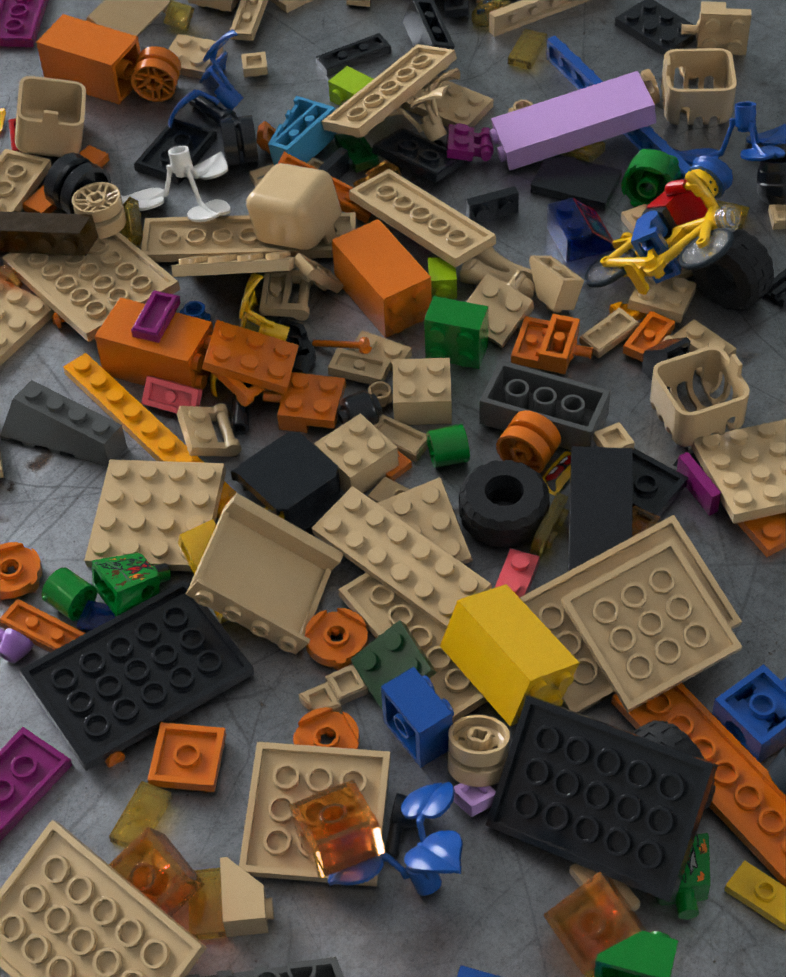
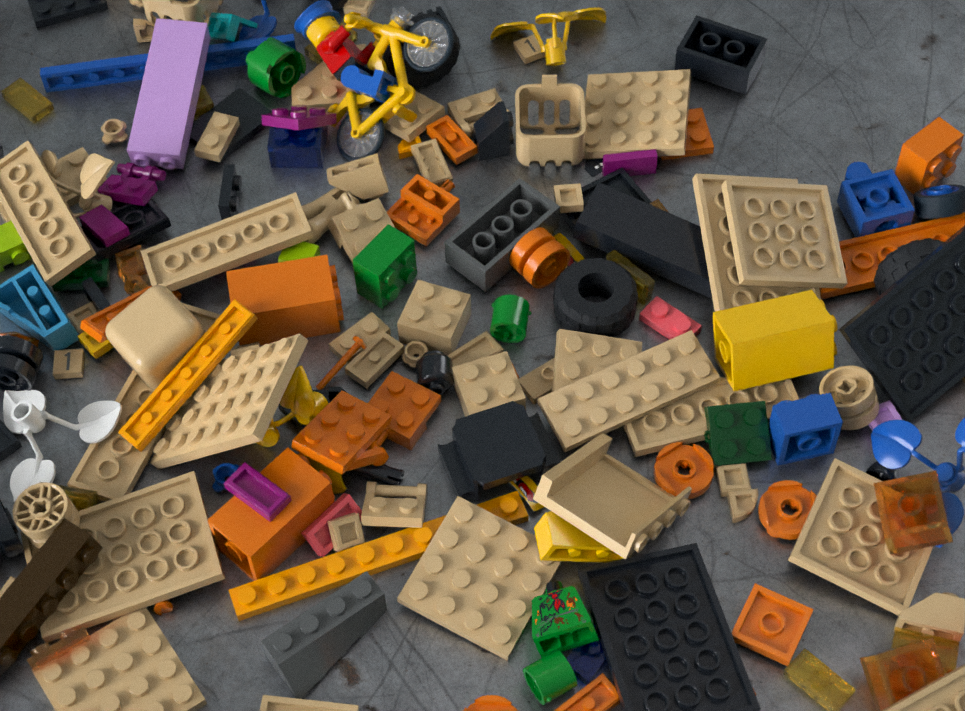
camera: 70 degrees left, 5 degrees up
none -> magenta tile [79,204,130,247]
none -> light orange tile [118,299,258,452]
none -> tan plate [194,112,240,162]
none -> teal panel [208,12,258,42]
none -> magenta plate [262,105,337,130]
none -> tan tile [327,512,365,551]

